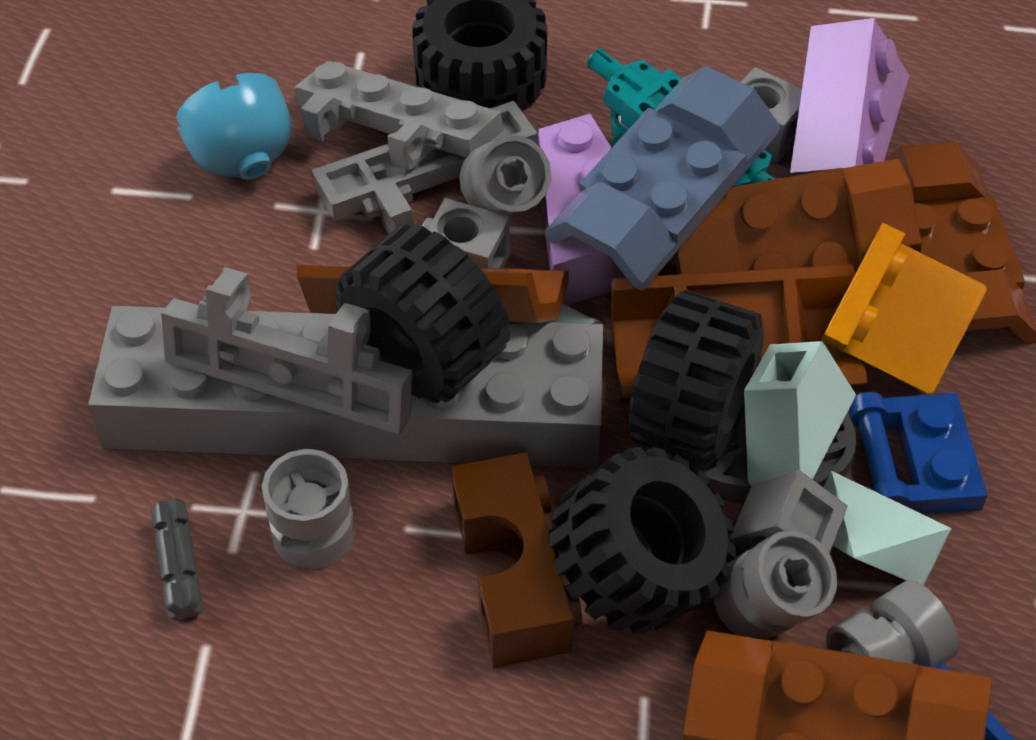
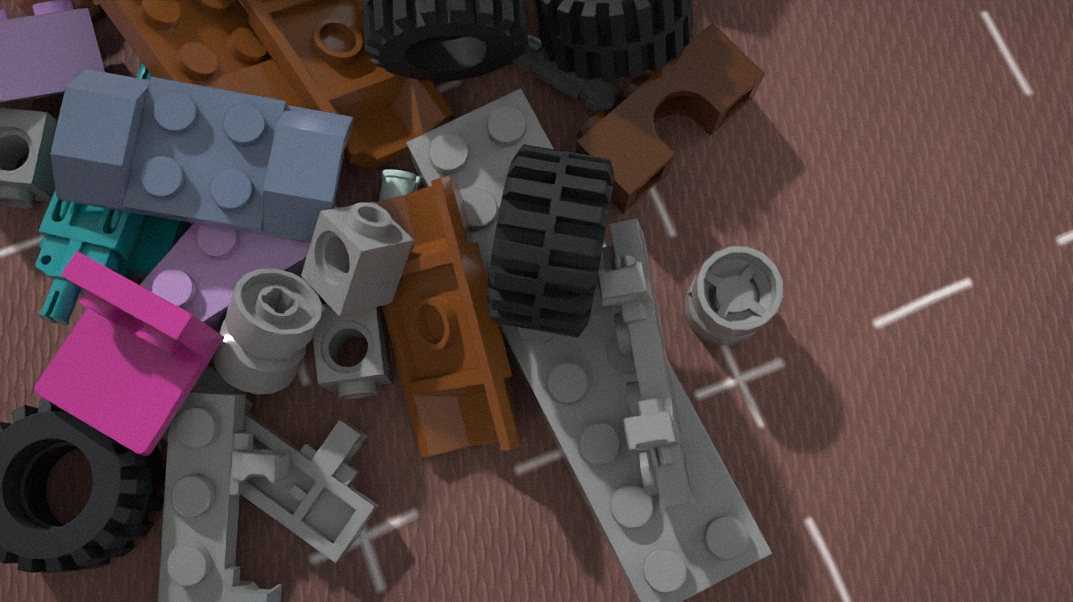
camera: 120 degrees left, 25 degrees up
dark grey axle [151,498,203,621] -> none
none -> dark pink bracket [34,251,225,456]
none -> light grey brick [301,202,414,316]

